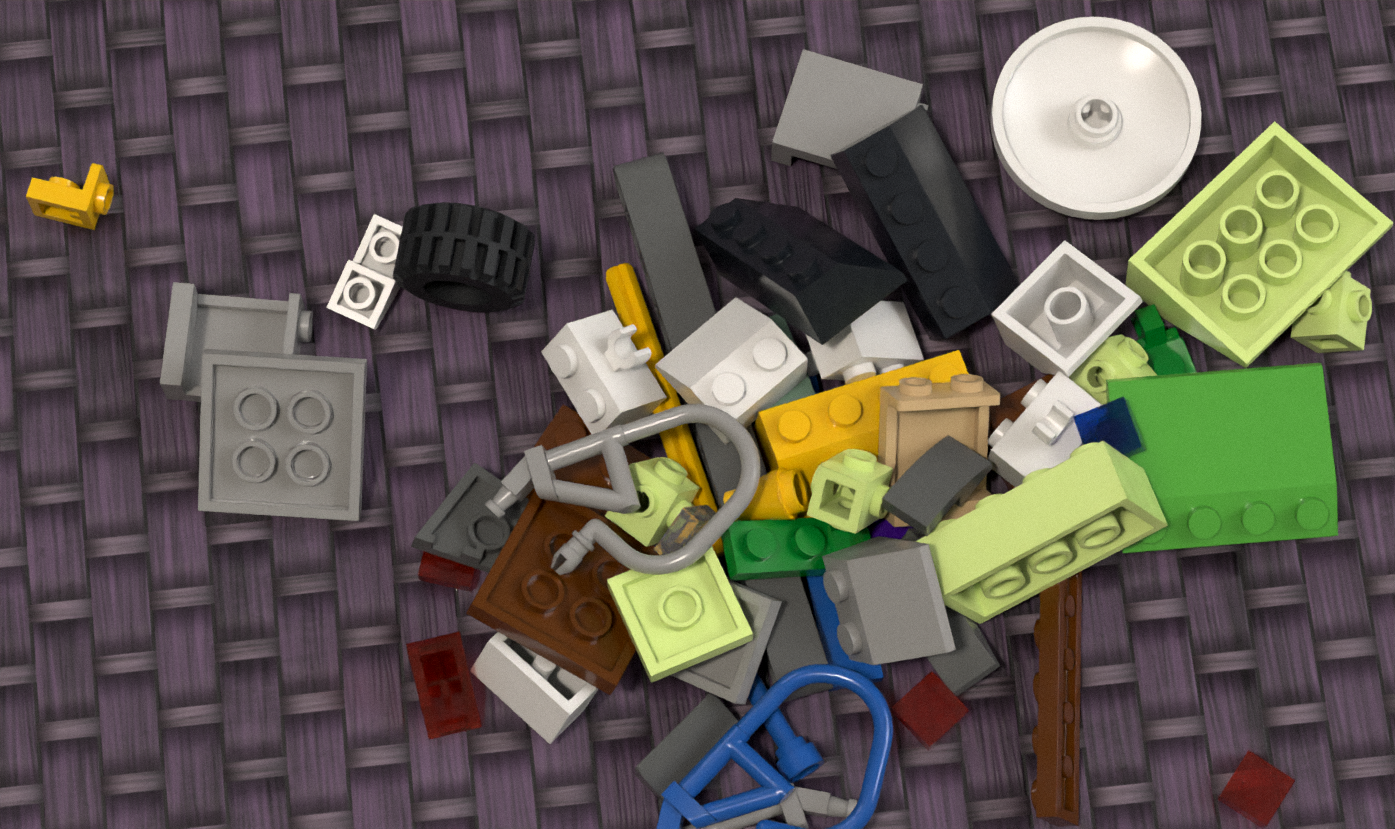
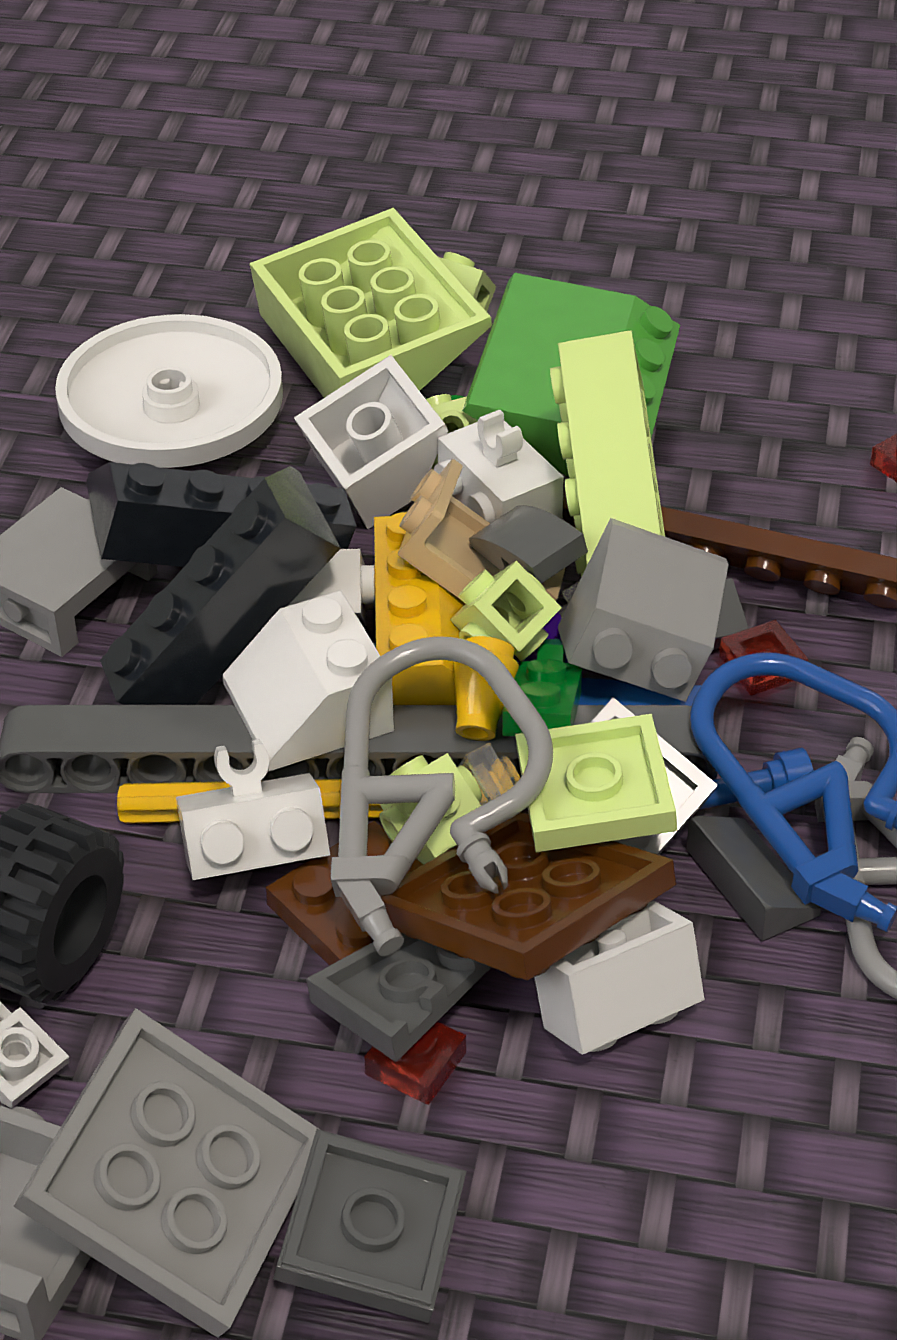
camera: 70 degrees left, 30 degrees down
clear red slope [406,631,482,739] -> none
clear blue plate [1073,396,1147,458] -> none
none -> dark grey plate [273,1129,467,1323]

